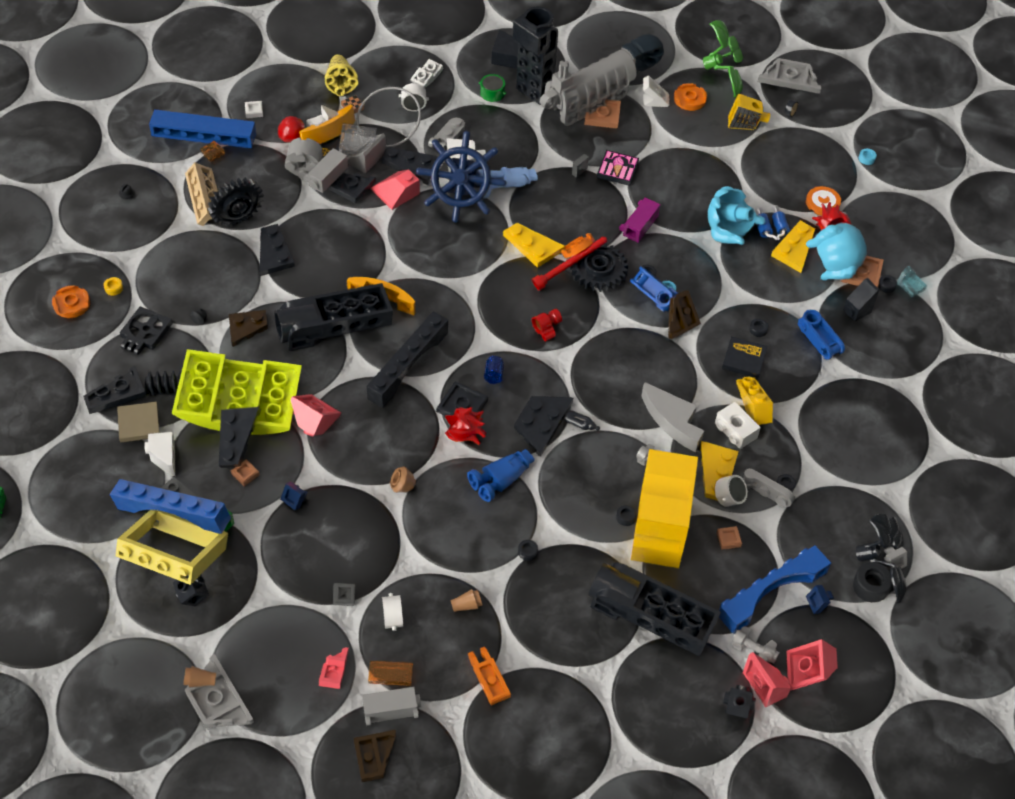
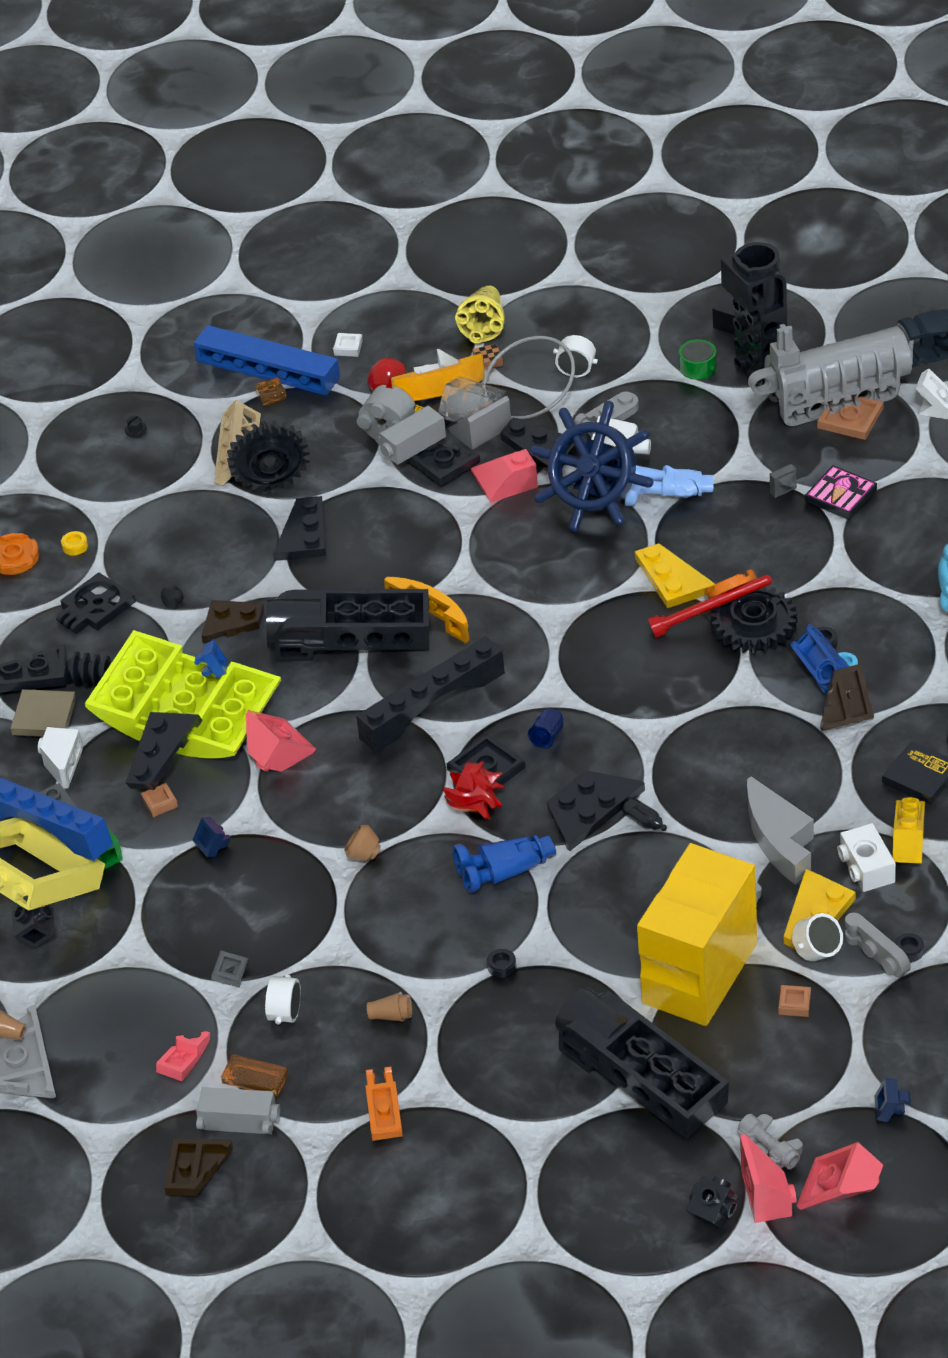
camera: 25 degrees right, 10 degrees down
white slope [410,59,443,88] -> none
red piece [532,309,562,342] -> none
magenta brick [619,198,660,243] -> none
blue arch [719,545,831,634] -> none
none -> blue tile [194,640,228,678]

